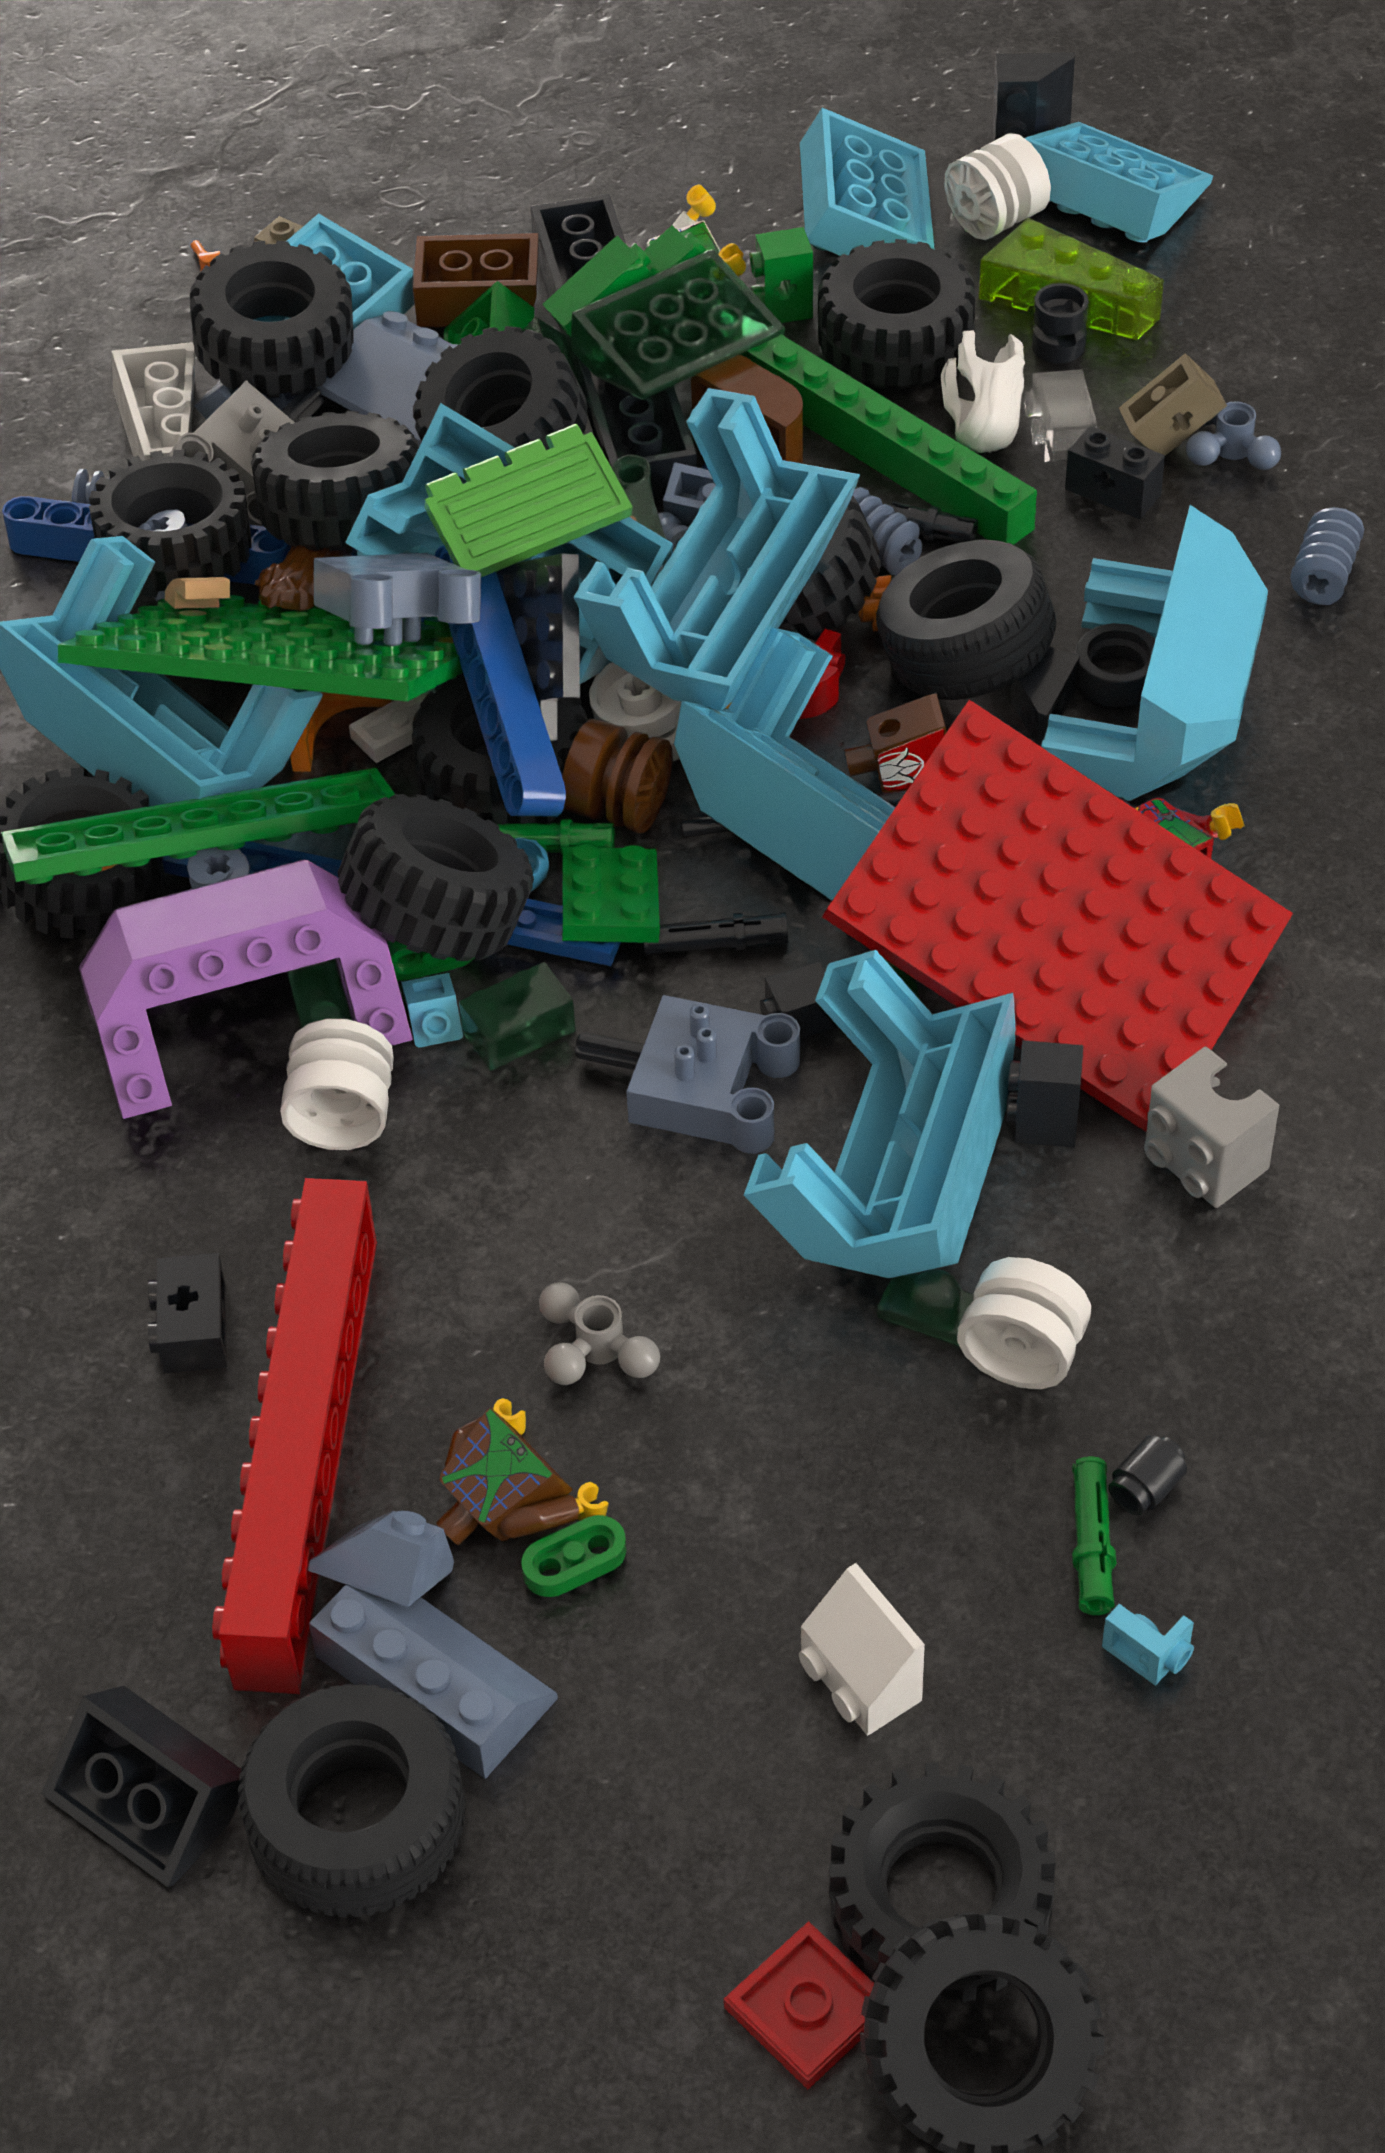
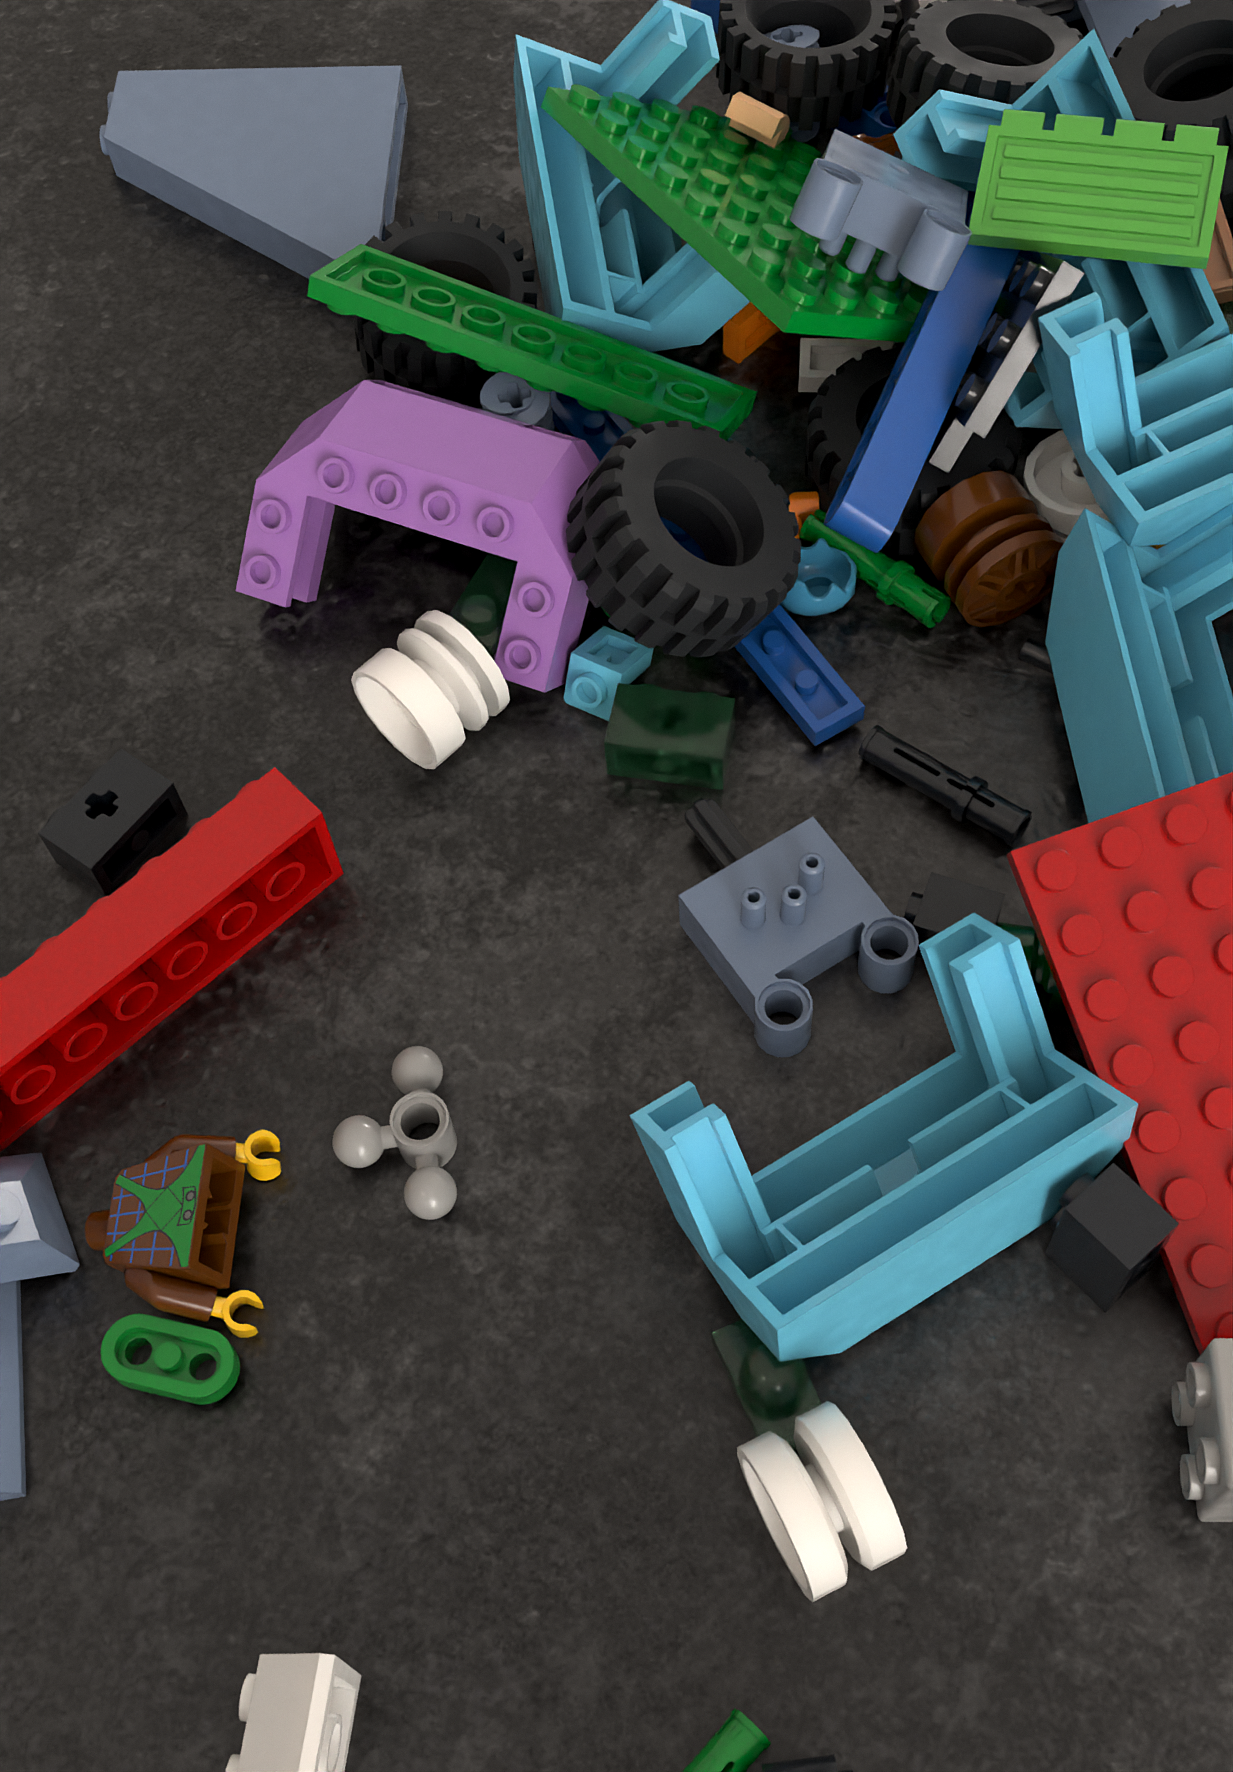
camera: 45 degrees right, 10 degrees up
green plate [562,844,660,943] -> none

